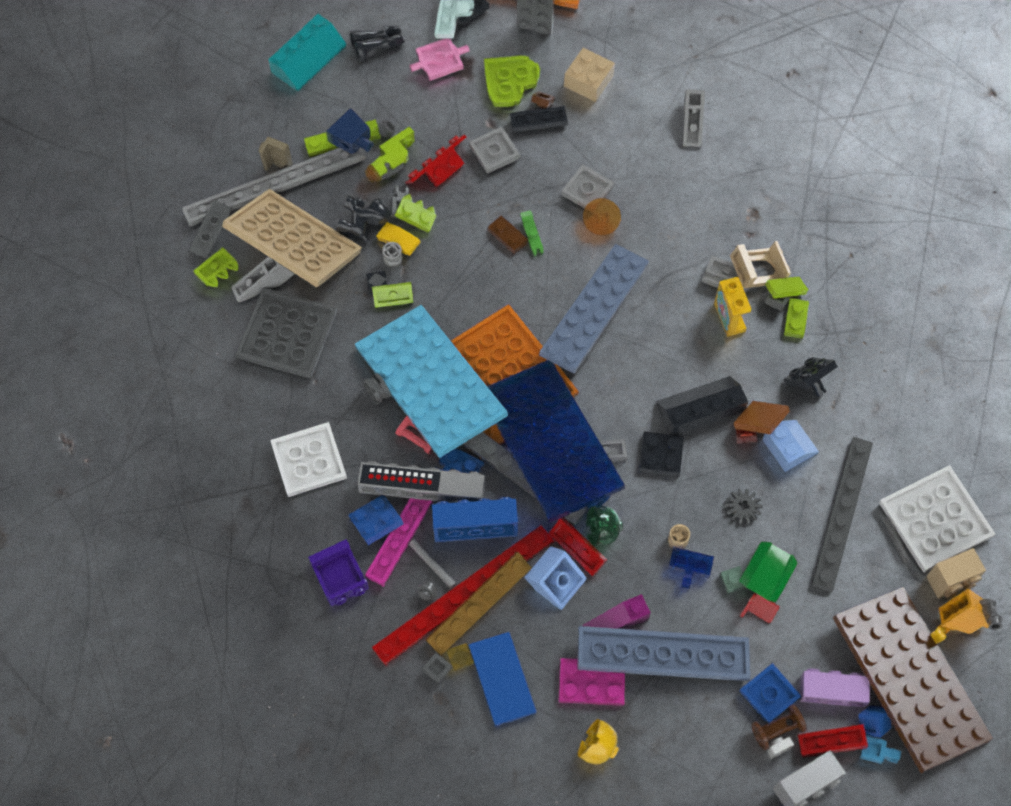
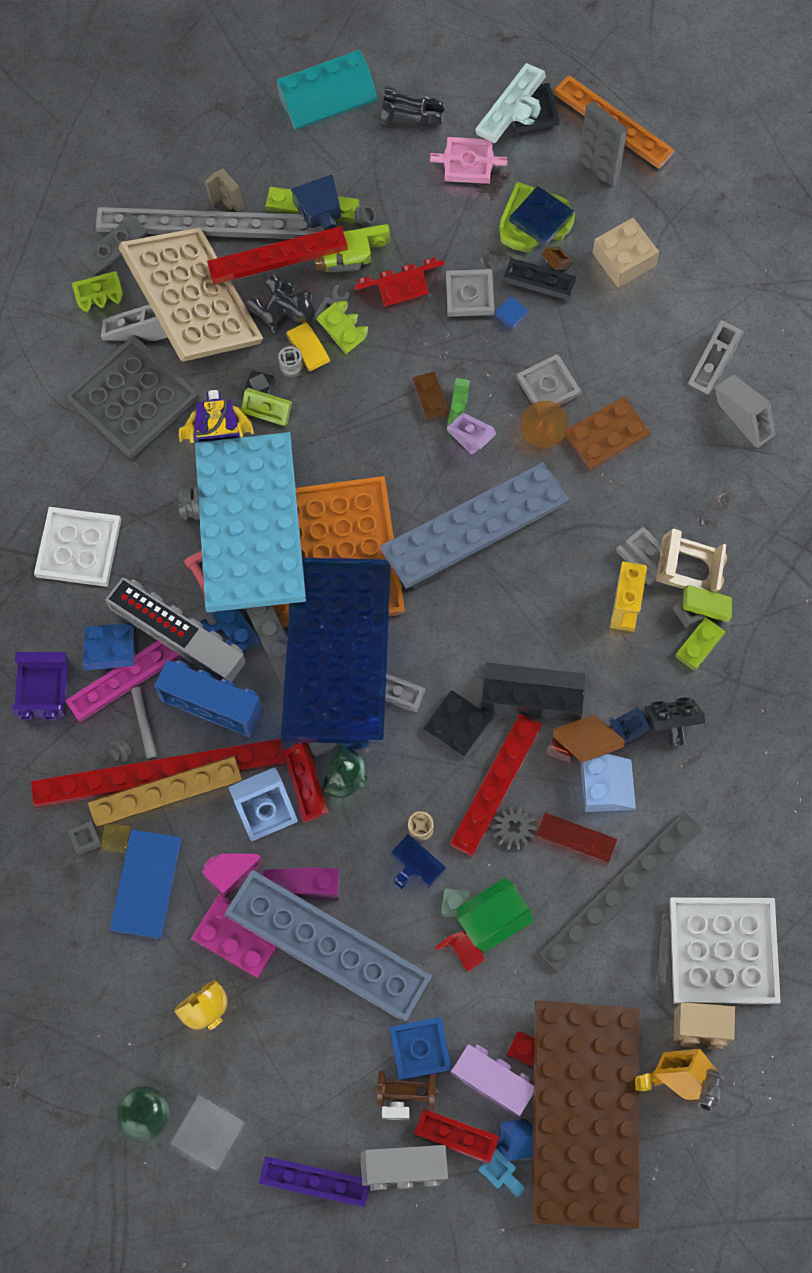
camera: 30 degrees right, 5 degrees up
none -> torso [179,390,254,443]
none -> dark pink slope [202,854,263,898]
none -> red plate [207,226,348,285]
none -> lavender slope [447,413,496,454]
none -> red plate [450,713,542,857]
none -> blue tile [495,296,528,330]
none -> red plate [507,1031,534,1067]
none -> clear blue plate [509,186,574,247]
none -> clear red plate [536,812,617,864]
none -> dark orange plate [564,396,651,471]
none -> dark blue bracket [609,706,652,744]
none -> light grey slope [715,374,776,448]

